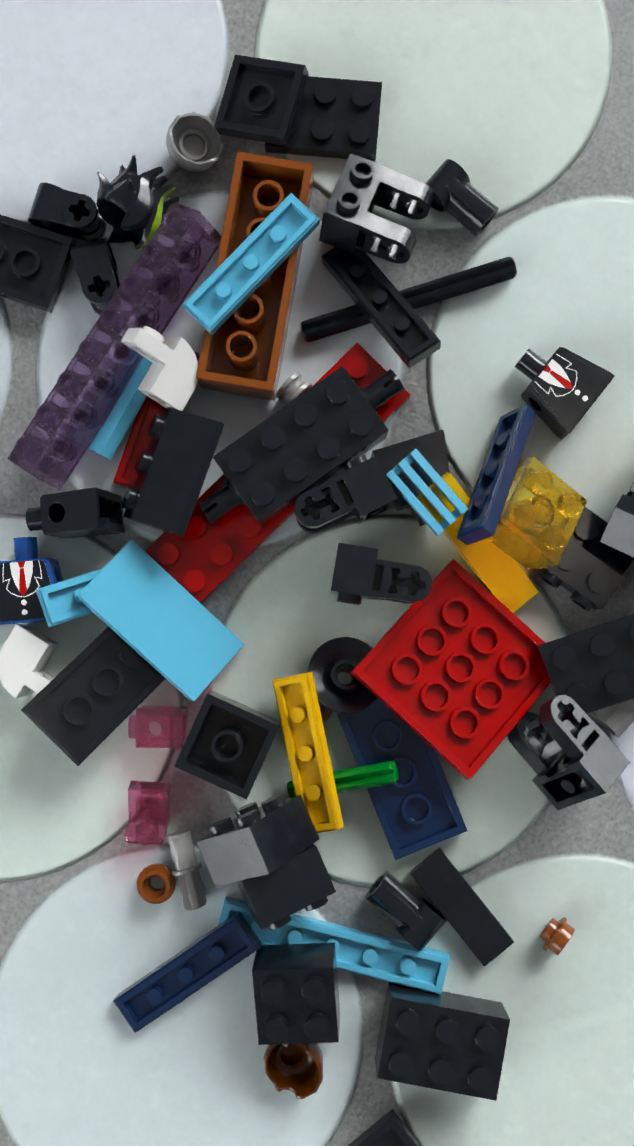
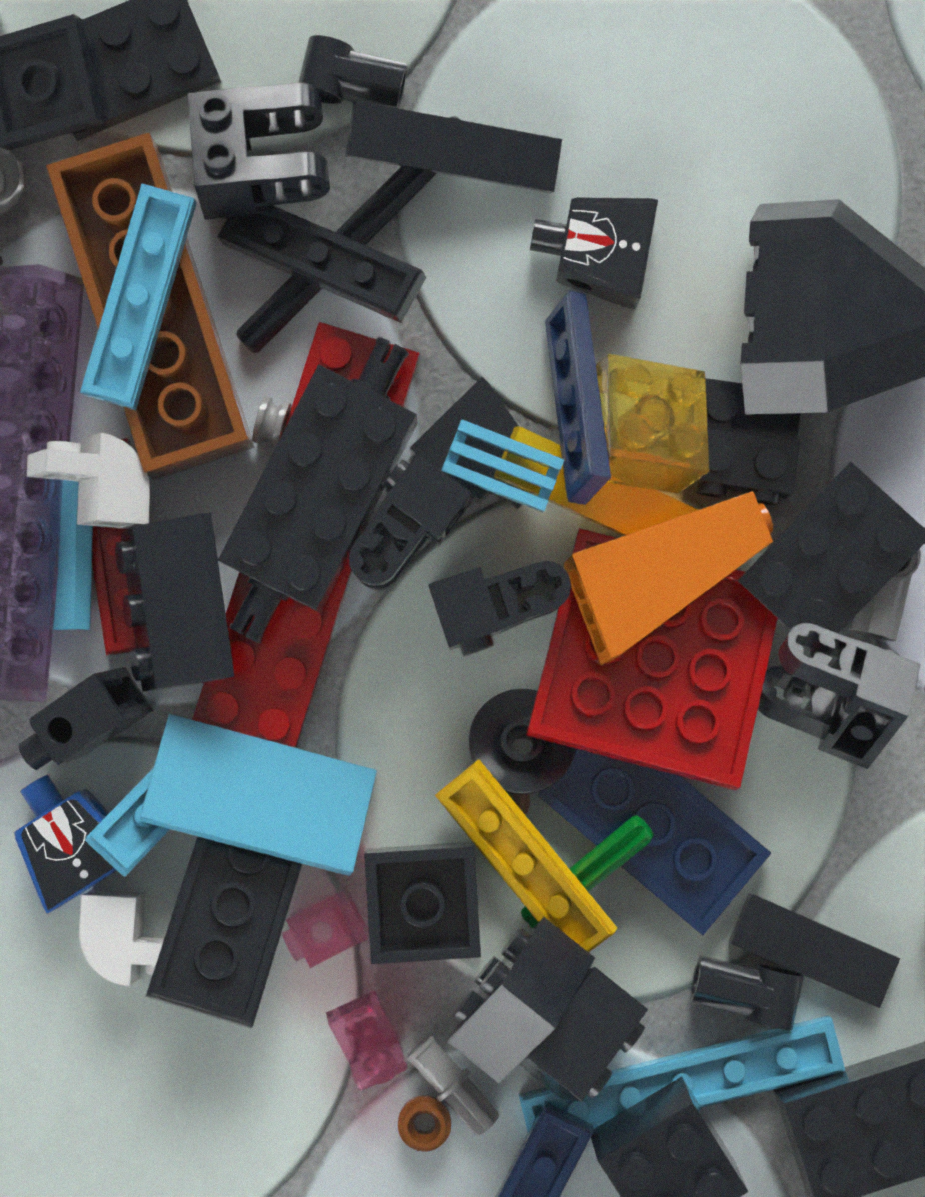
camera: 35 degrees left, 0 degrees up
none -> black tile [345,100,563,193]
none -> orange slope [563,491,773,665]

